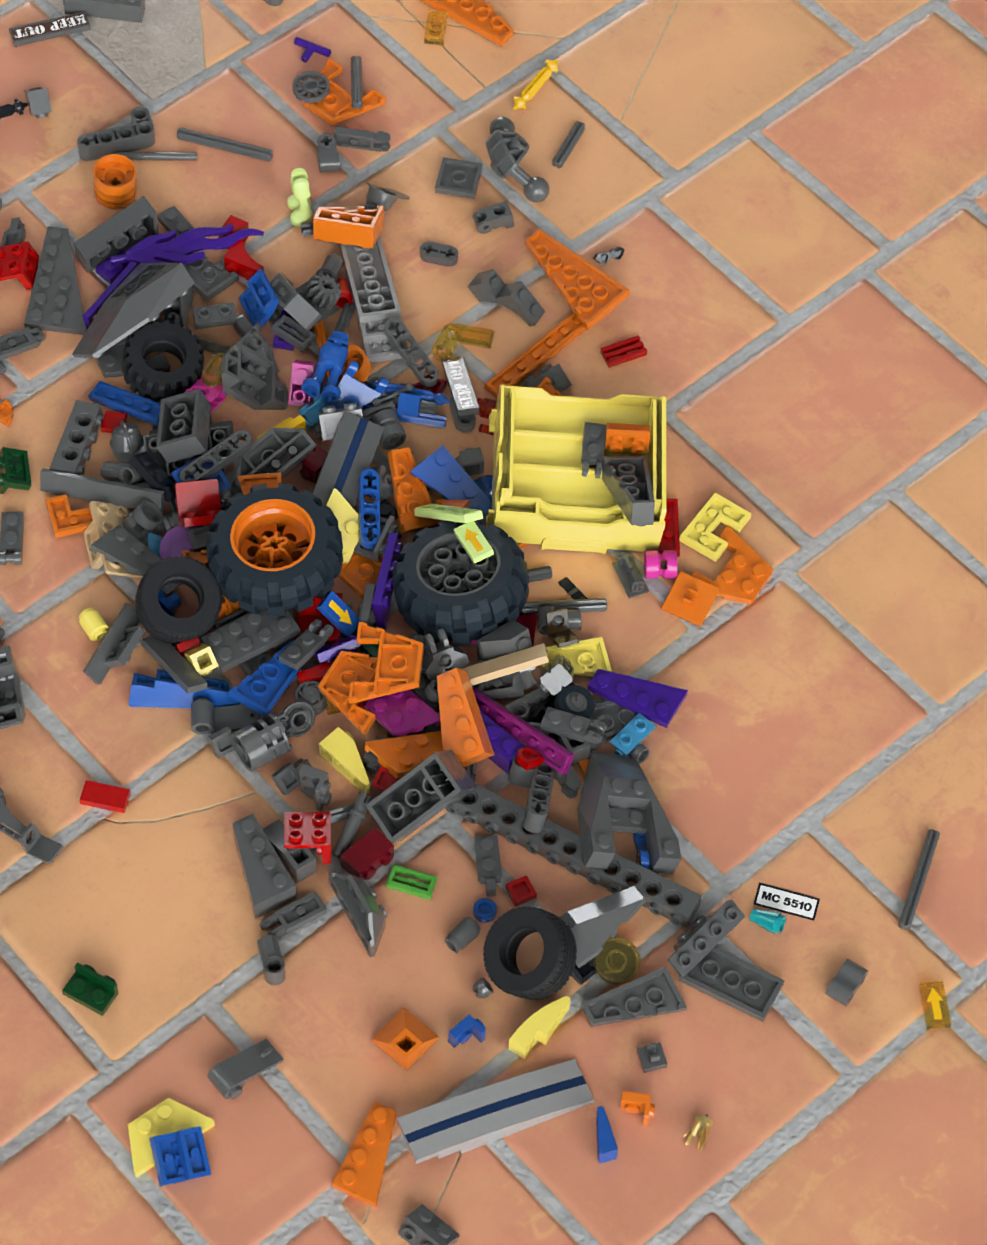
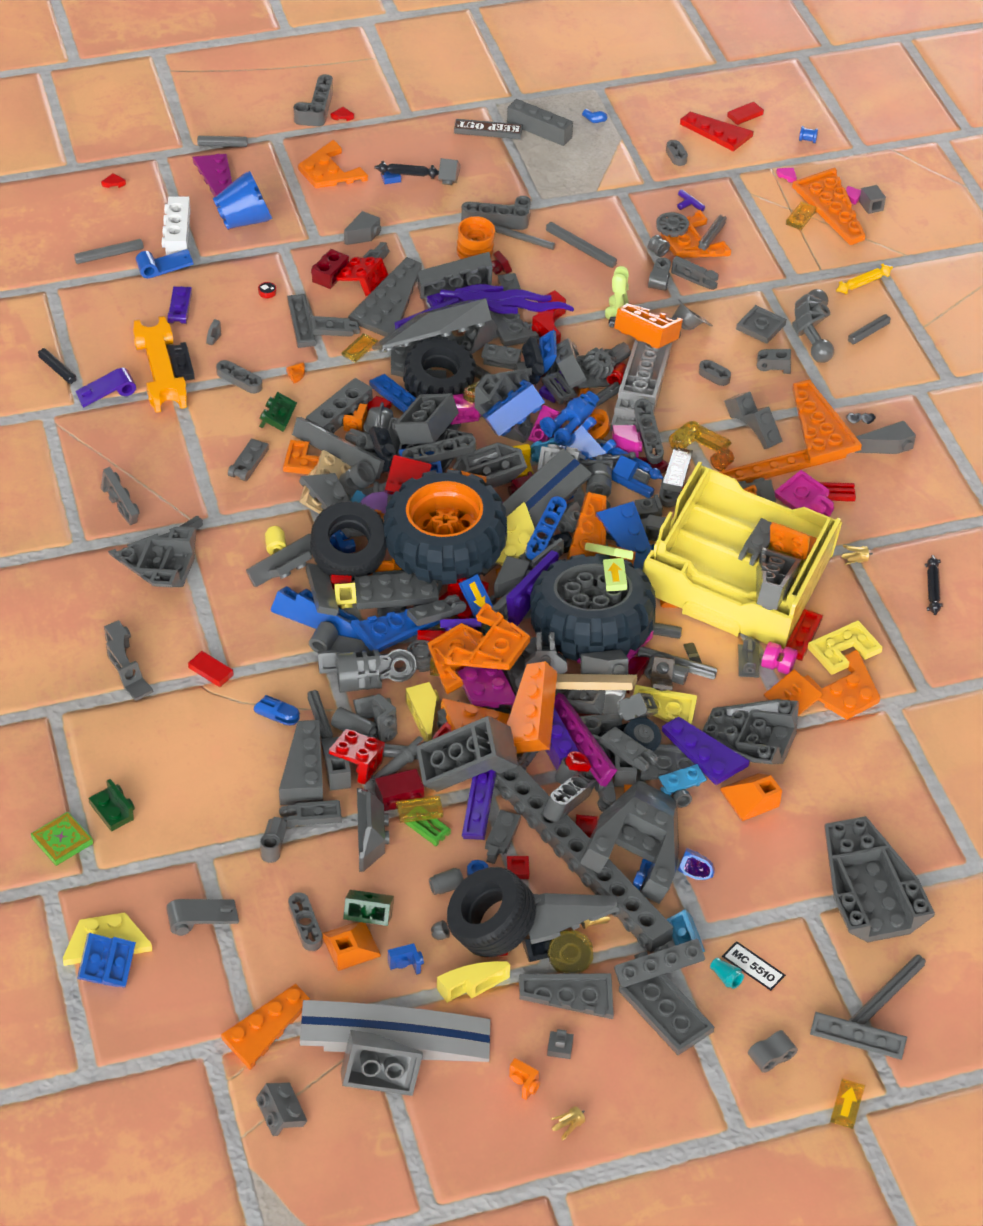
camera: 25 degrees right, 10 degrees down
blue slope [596,1106,618,1163] -> none
none -> tile [31,812,93,866]
none -> blue arm [254,695,300,726]
none -> dark grey beam [288,892,322,951]
none -> dark grey axle [307,690,333,739]
none -> dark grey brick [331,707,378,739]
none -> dark grey slope [340,1030,423,1096]
none -> clear yellow tile [341,333,378,363]
none -> orange bracket [343,403,368,432]
none -> dark green brick [343,890,394,926]
none -> clear yellow tile [396,796,443,823]
none -> dark purple tile [462,769,496,840]
none -> wedge [482,379,545,436]
none -> dark red tile [492,250,512,275]
none -> dark grey slope [494,556,531,598]
none -> black hinge [522,337,545,385]
none -> red tile [575,814,598,838]
none -> dark pink slope [612,425,642,458]
none -> dark grey brick [634,494,663,519]
none -> dark grey wheel [648,235,670,257]
none -> dark azure slope [667,909,705,952]
none -> rock [678,848,715,880]
none -> dark grey wedge [702,699,799,764]
none -> clear orange wheel [710,447,735,471]
none -> orange slope [720,773,782,821]
none -> dark pink plate [774,470,834,517]
none -> dark grey tile [810,1012,907,1060]
none -> dark grey wedge [824,816,935,943]
none -> pearl gold piece [841,545,873,566]
none -> dark grey slope [855,421,916,454]
none -> black wheel [925,555,943,615]

